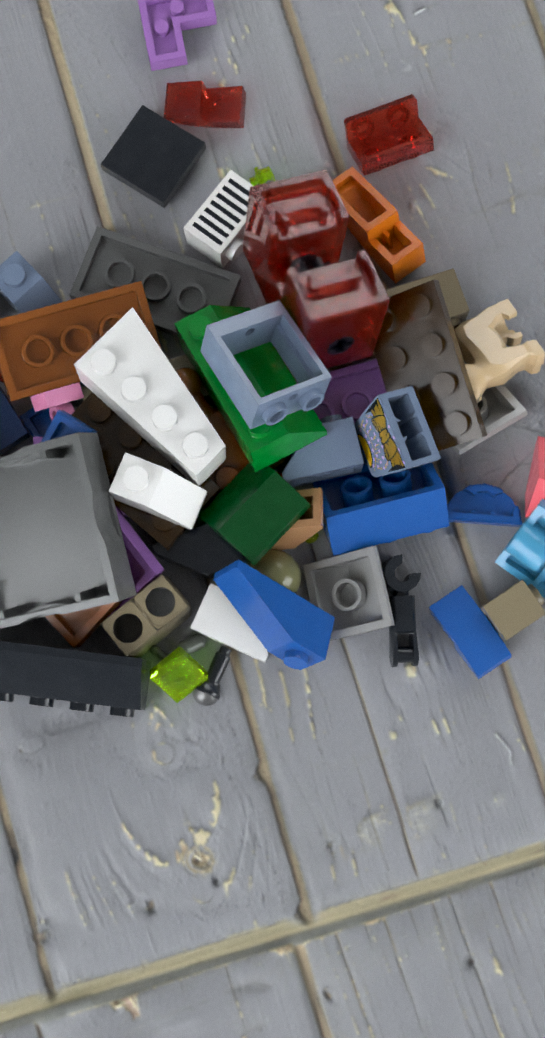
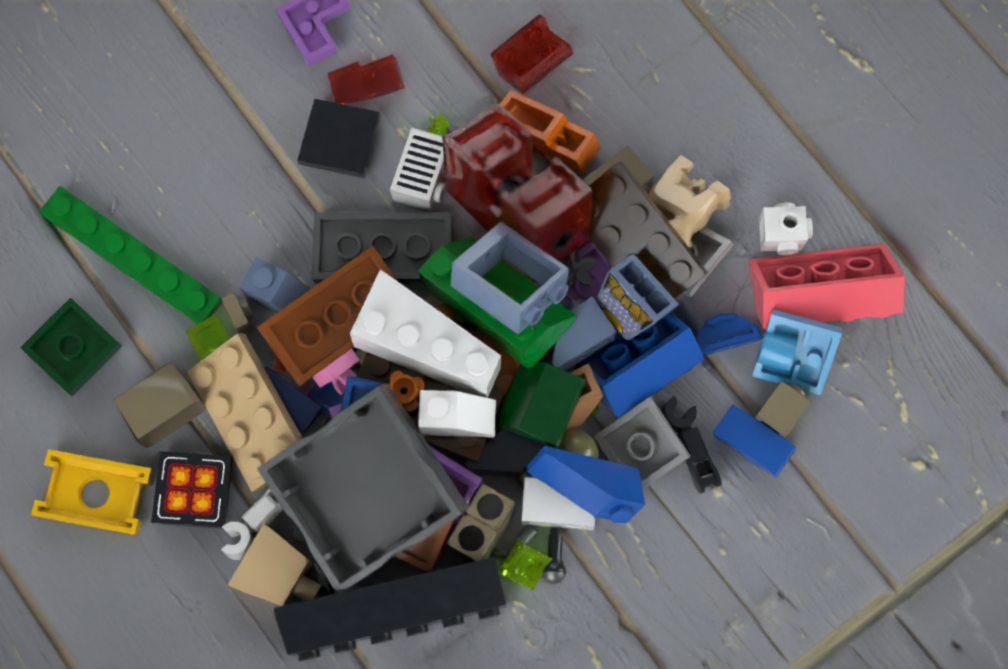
camera: 20 degrees left, 5 degrees down
none -> orange plate [389,371,425,412]
none -> dark grey plant [559,247,597,286]

